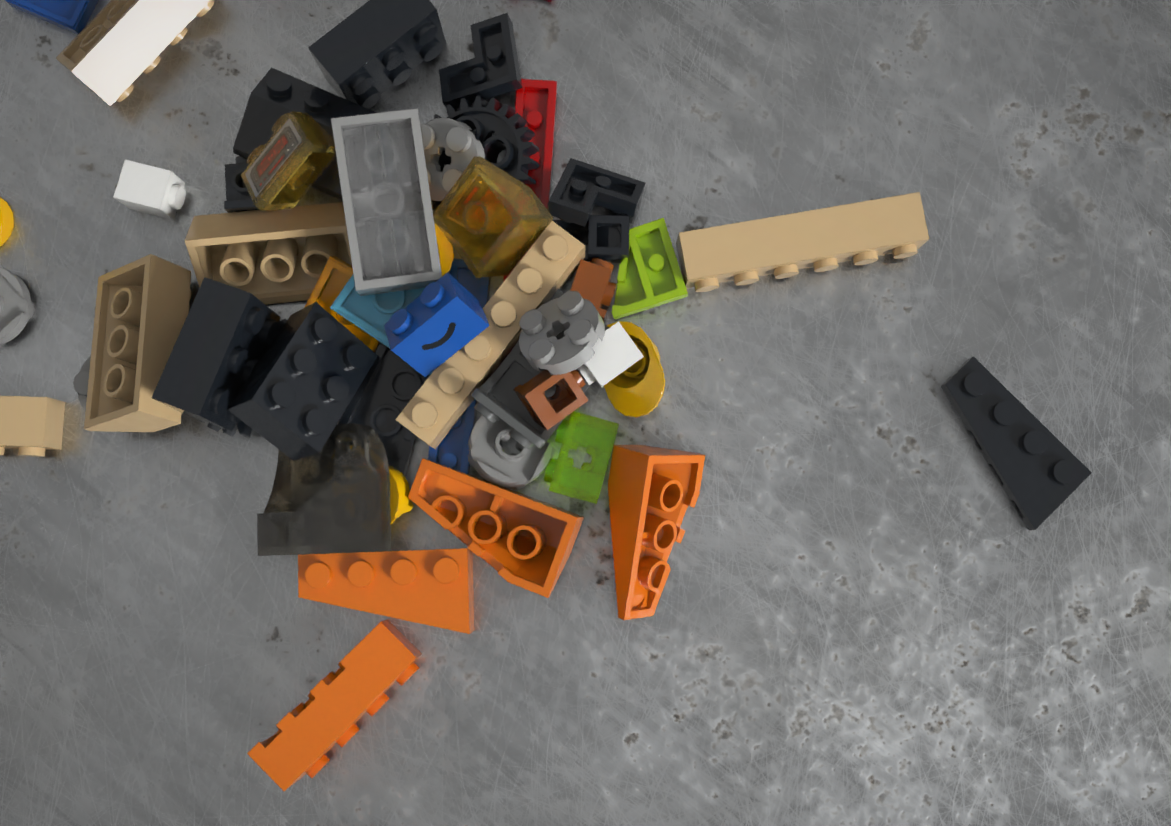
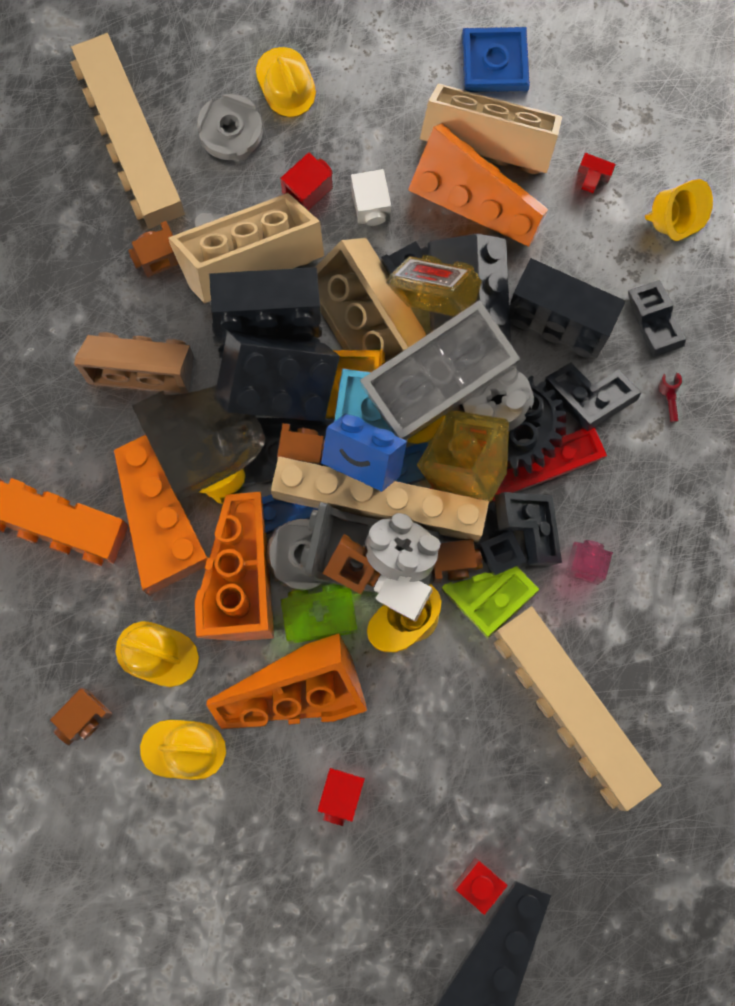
camera: 60 degrees right, 5 degrees down
none -> dark orange brick [50,688,113,746]
none -> medium nougat slope [74,332,194,394]
none -> yellow piece [115,621,199,687]
none -> dark orange brick [128,221,179,278]
none -> yellow piece [140,720,226,780]
none -> dark orange brick [277,423,325,465]
none -> red brick [280,152,333,211]
none -> red brick [317,768,365,826]
none -> orange wedge [408,123,548,247]
none -> red brick [452,857,508,915]
none -> clear pink brick [565,540,613,585]

